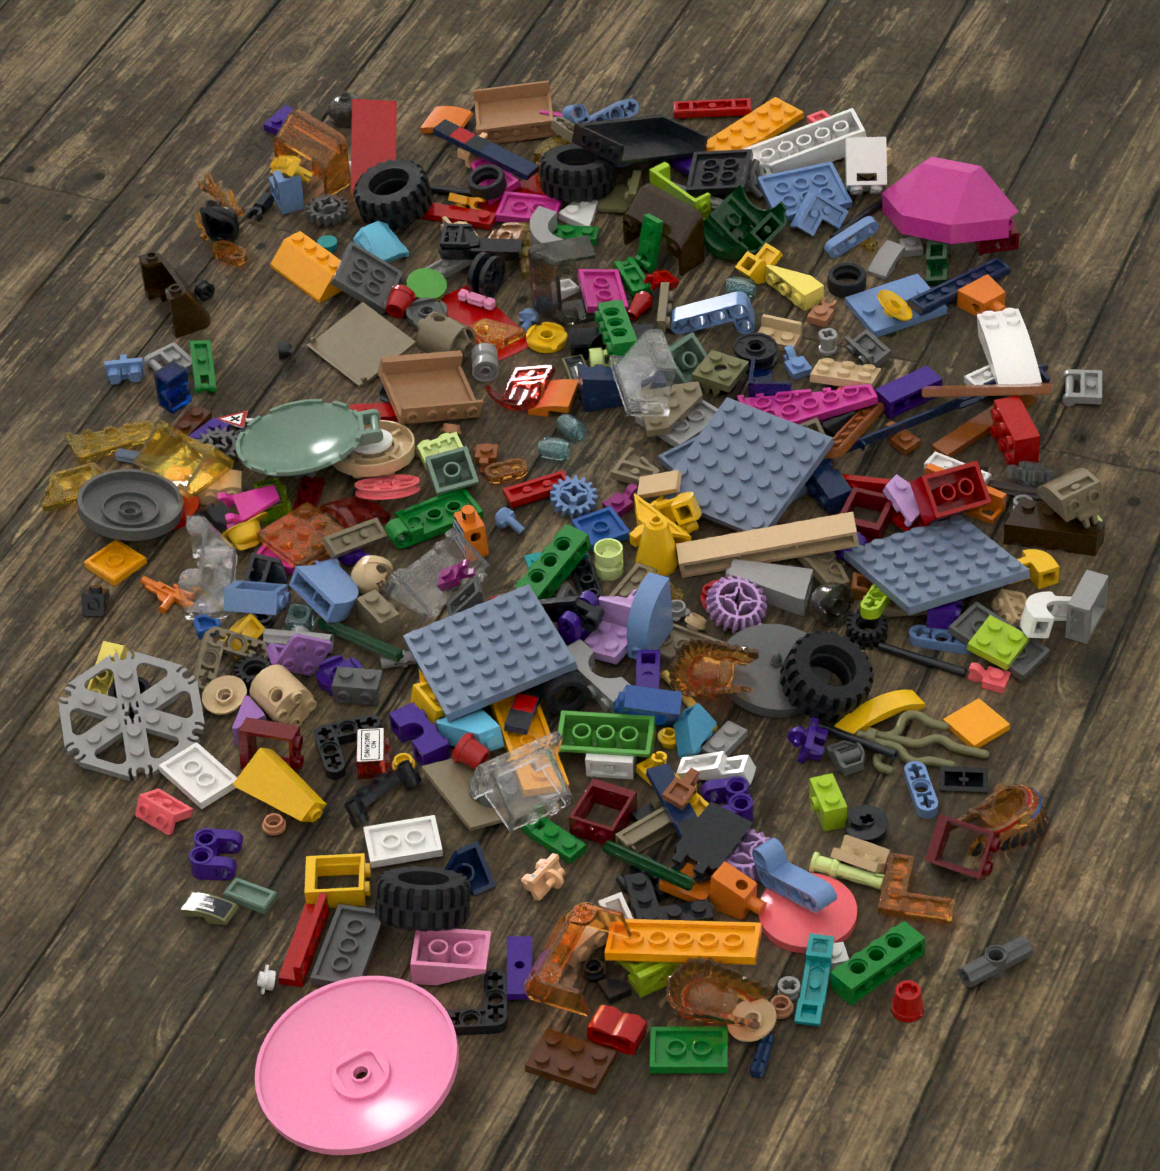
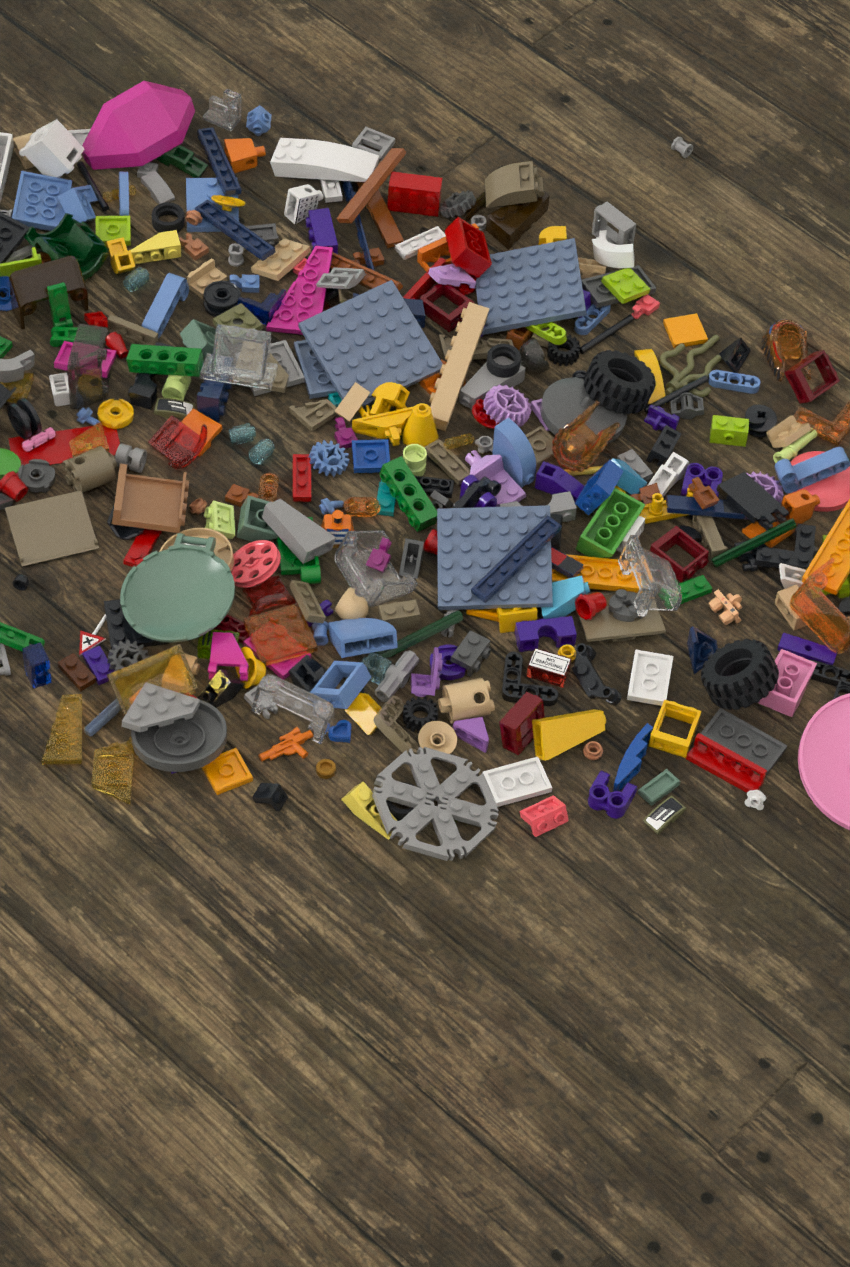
camera: 75 degrees left, 10 degrees up
none -> lime plate [96,216,131,246]
none -> light grey plate [122,682,200,732]
none -> nougat plate [185,210,203,226]
none -> dark blue tile [195,200,276,261]
none -> clear panel [203,89,241,131]
none -> medium blue brick [246,105,272,136]
none -> light grey slope [262,499,336,564]
none -> white torso [284,184,323,224]
none -> light grey slope [316,267,366,289]
none -> pearl gold tile [316,759,336,779]
none -> clear orange plate [343,497,381,517]
none -> dark blue tile [471,515,562,603]
none -> black tyre [486,344,521,378]
none -> blue slope [613,723,653,792]
none -> dark orange plate [629,483,660,504]
none -> black hinge [646,425,681,466]

